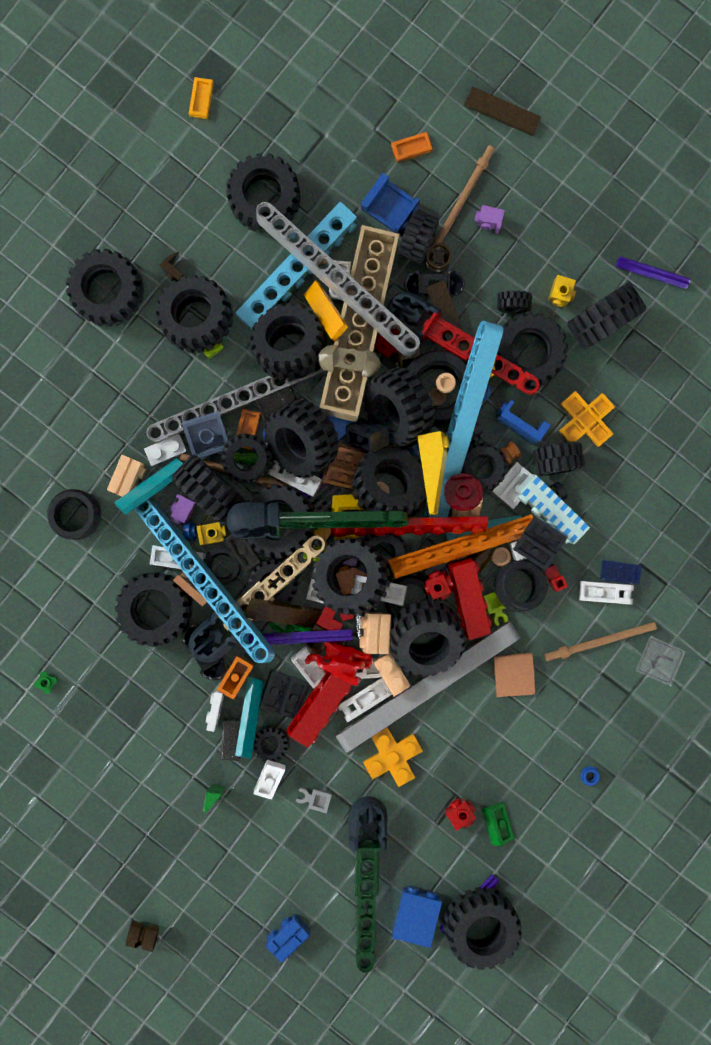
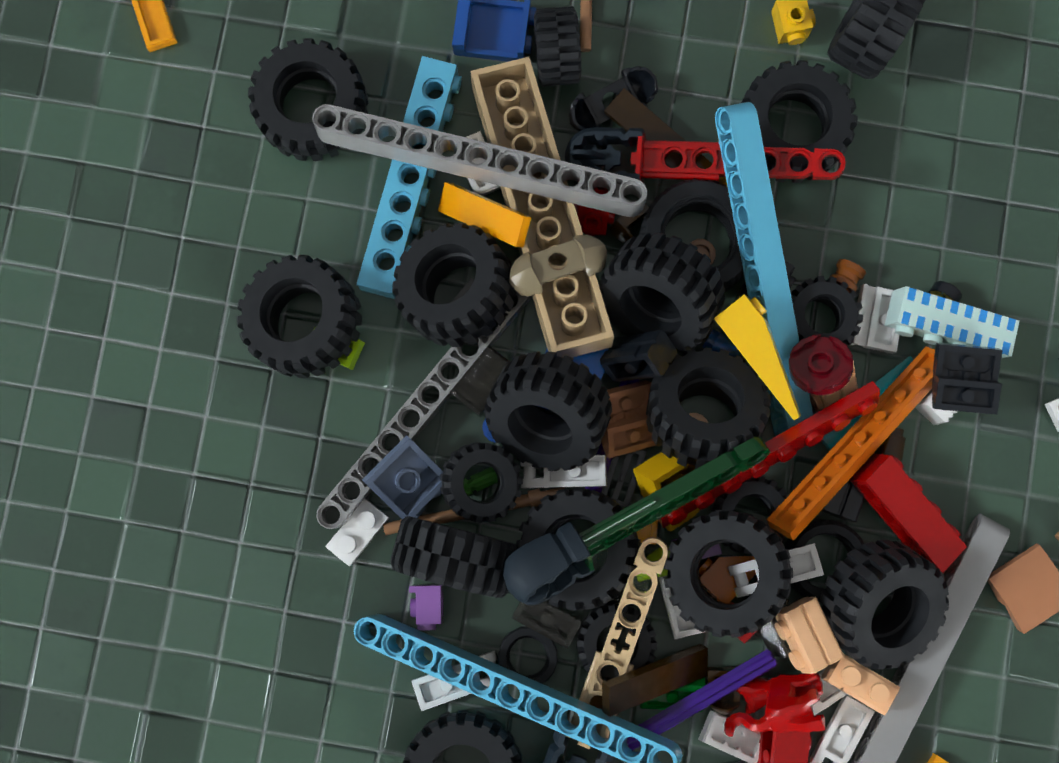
camera: 25 degrees left, 5 degrees down
black tyre [47,489,101,540] -> none
black tyre [66,249,144,327] -> none
light nougat brick [107,455,147,497] -> none
teal tile [114,458,183,515] -> none
dark brown plate [159,252,184,282] -> none
nougat slope [173,572,216,606] -> none
blue plate [183,522,198,541] -> none
yellow brick [196,522,227,545] -> none
orange tile [236,409,261,450] -> none
red piece [316,606,343,630] -> none
dark brown wheel [425,243,451,274] -> none
red brick [425,570,454,600] -> none
light nougat tile [436,373,456,393] -> none
lime plate [482,591,508,626] -> none
light nougat tile [491,547,511,566] -> none
black tyre [494,560,548,612] -> none
blue panel [496,399,551,445] -> none
black tyre [497,290,532,313] -> none
black tyre [533,441,585,476] -> none
red piece [543,564,568,592] -> none
light orange plate [559,391,615,447] -> none

